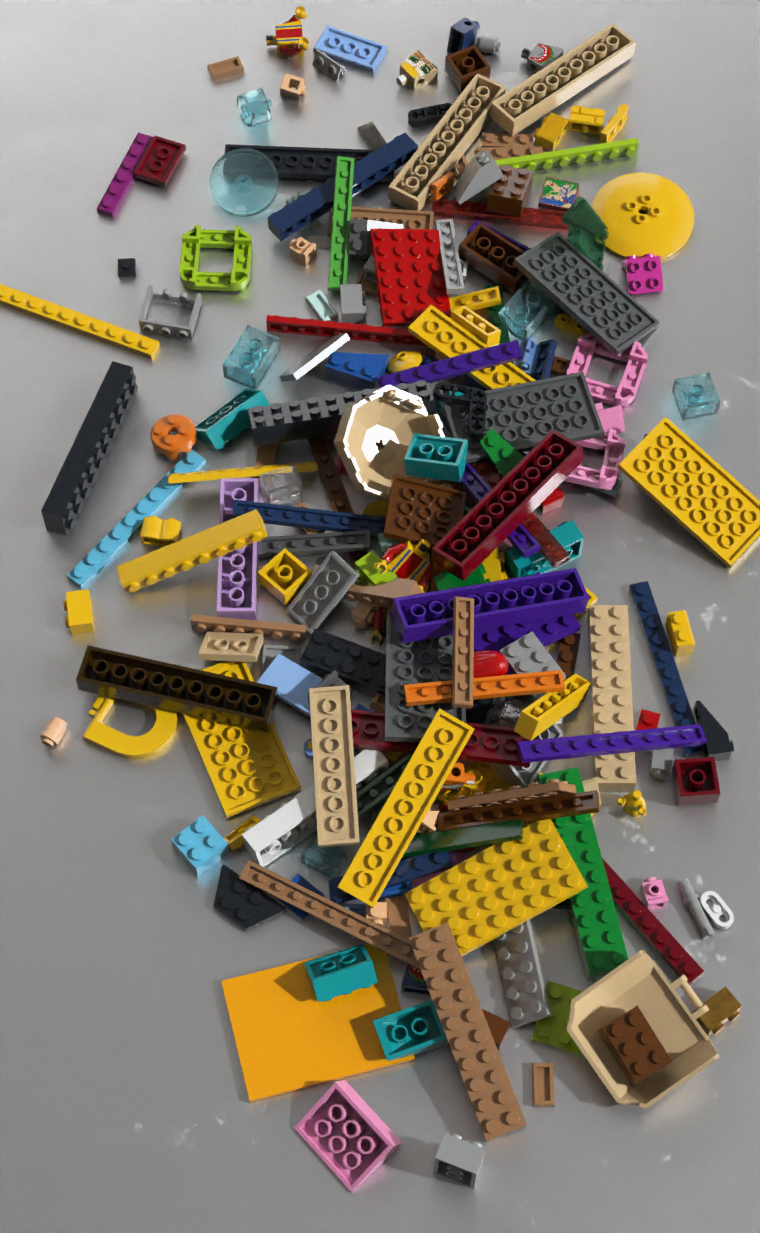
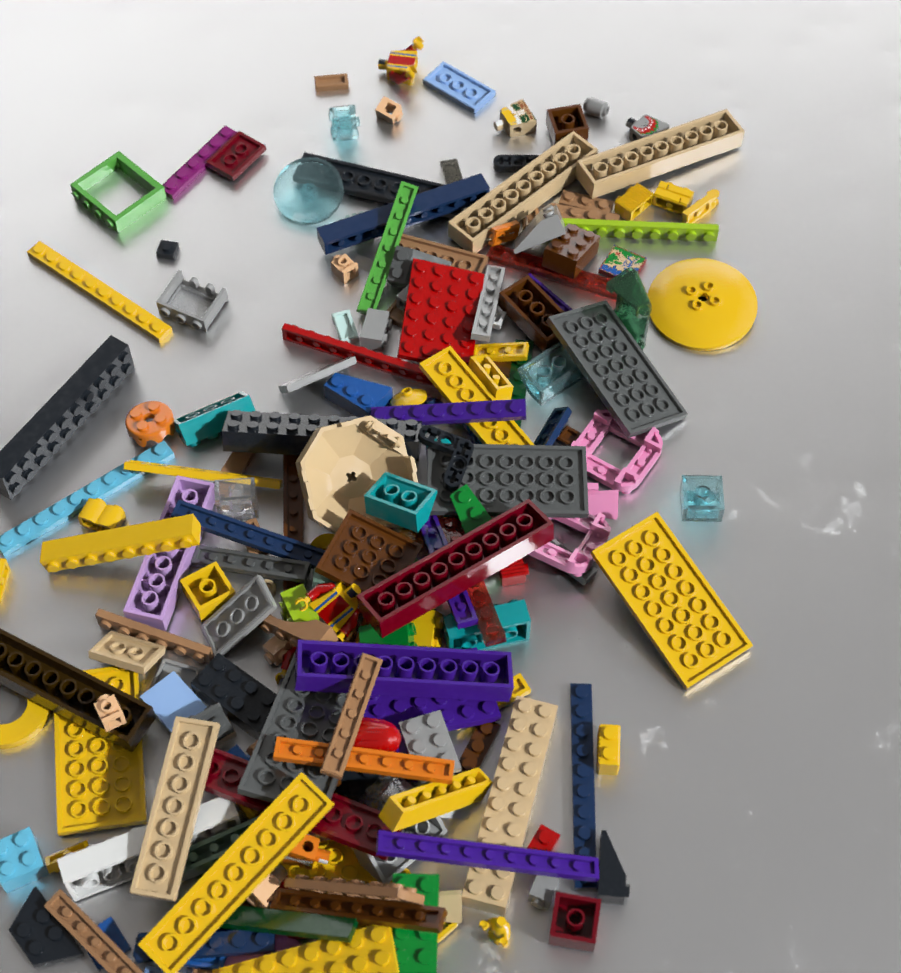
camera: 15 degrees right, 5 degrees down
lime plate [179,225,252,291] -> none
clear light blue brick [223,325,280,389] -> none
clear light blue brick [300,837,348,879] -> none
light grey hinge [313,49,346,81] -> none
dark blue torso [447,18,480,54] -> none
medium blue hinge [516,337,538,375] -> none
yellow plate [554,313,588,338] -> none
dark pink bracket [621,253,663,295] -> none
none -> bright green window [70,151,167,233]
none -> light nougat brick [94,694,127,732]

